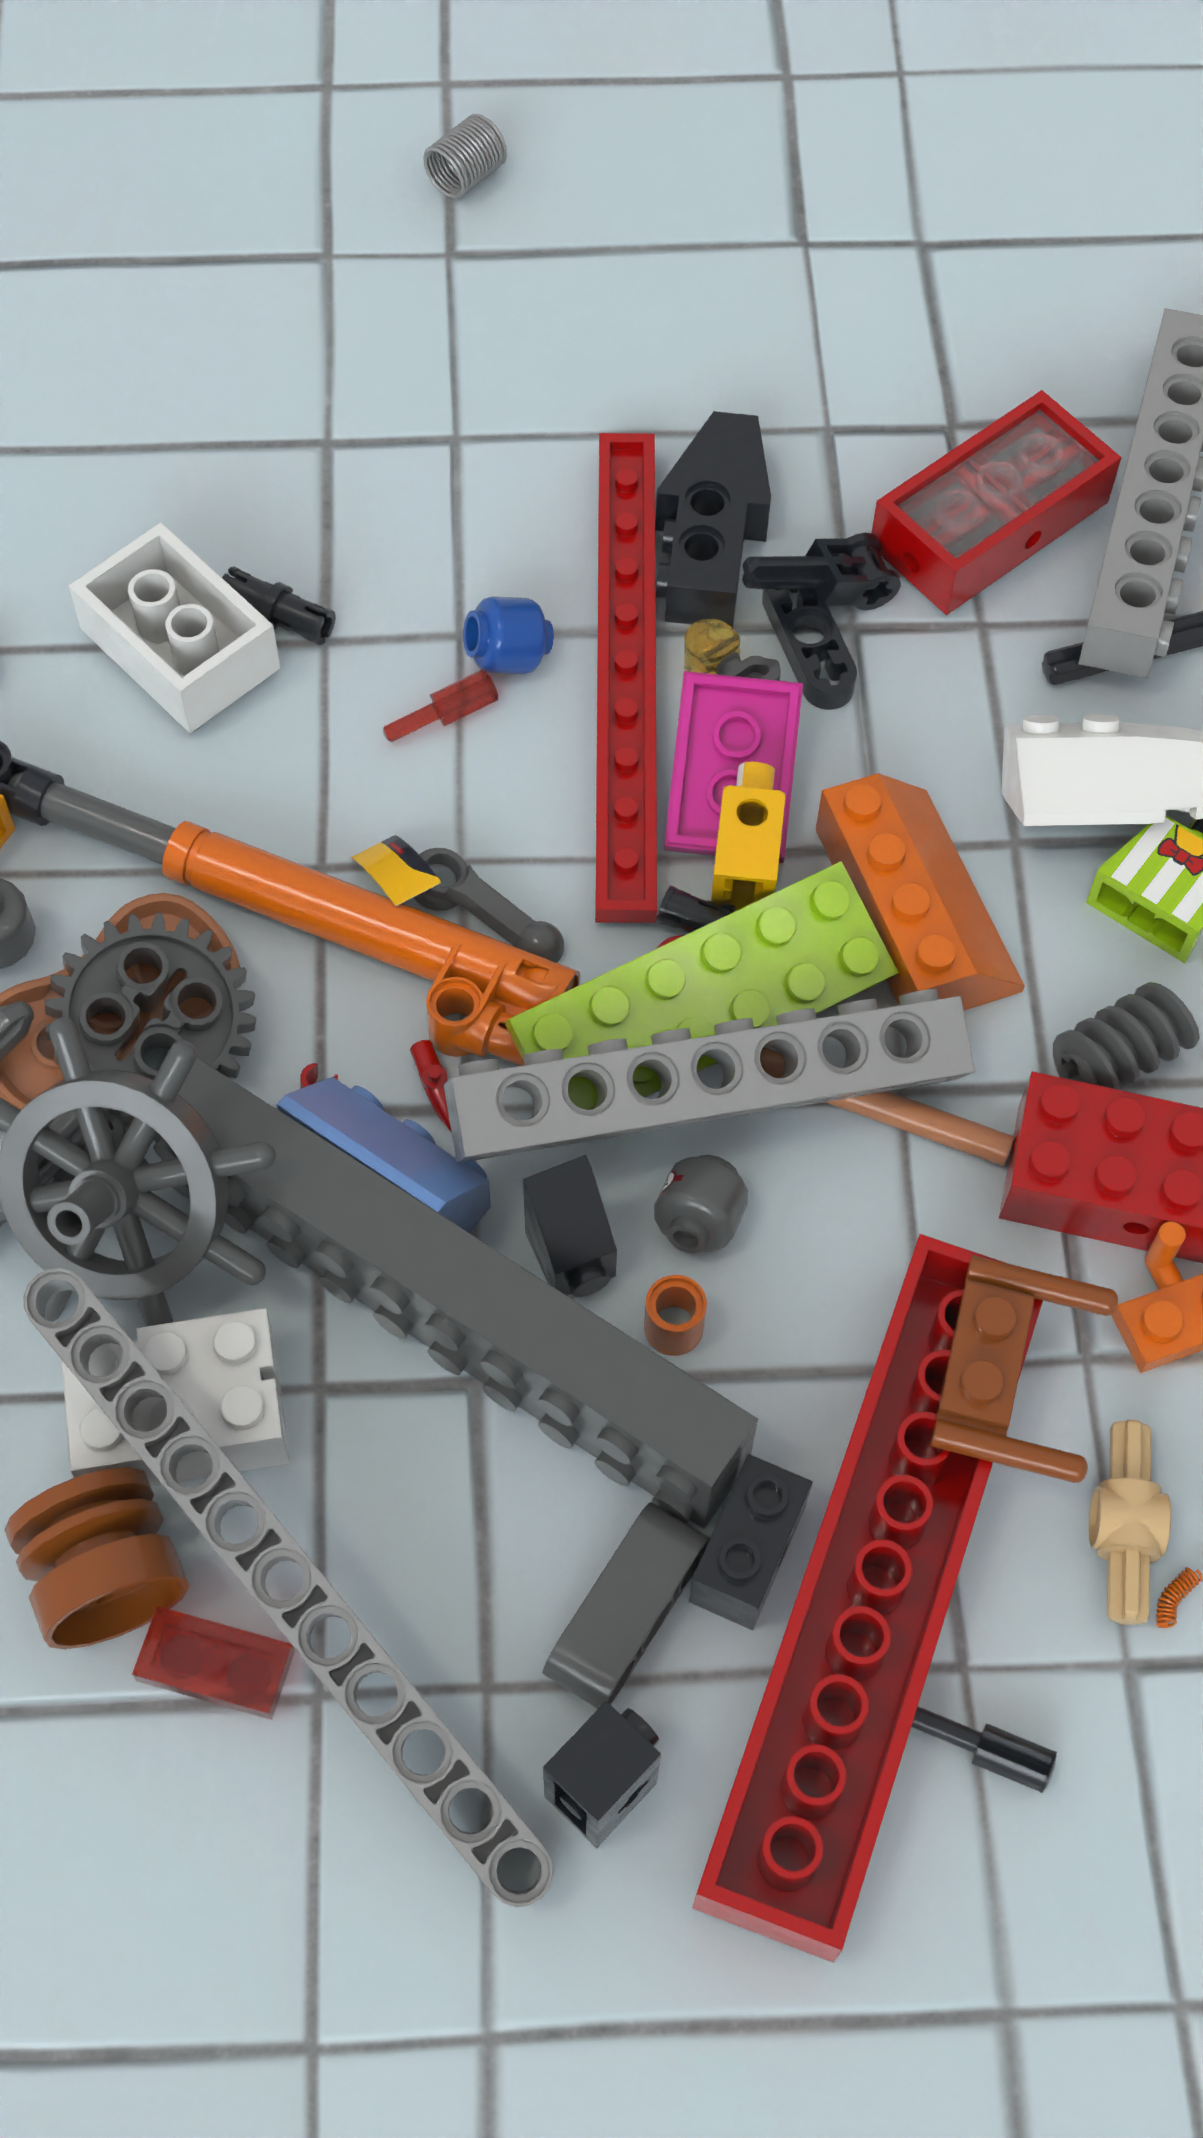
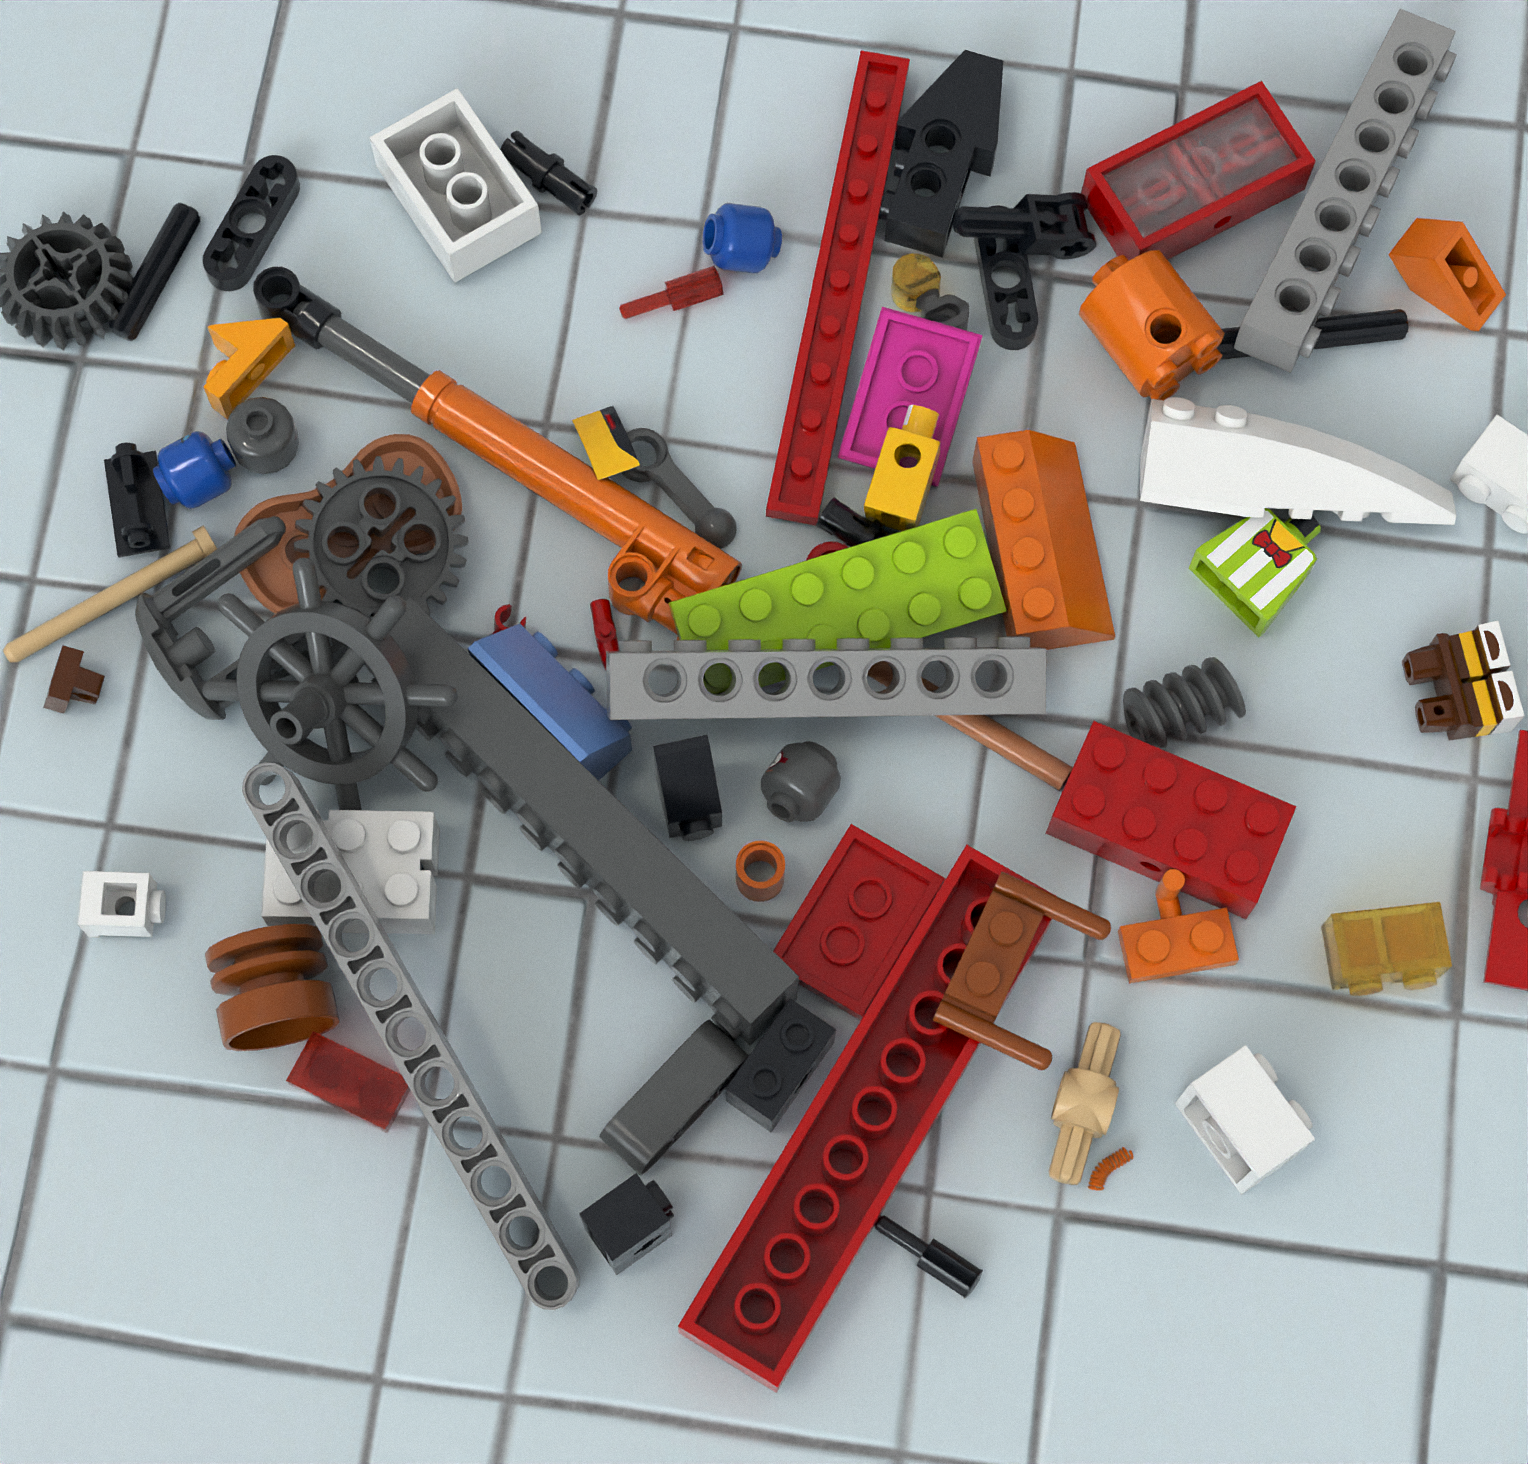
camera: 10 degrees right, 10 degrees up
none -> red plate [773,824,945,1020]
none -> orange cylinder [1079,250,1225,401]

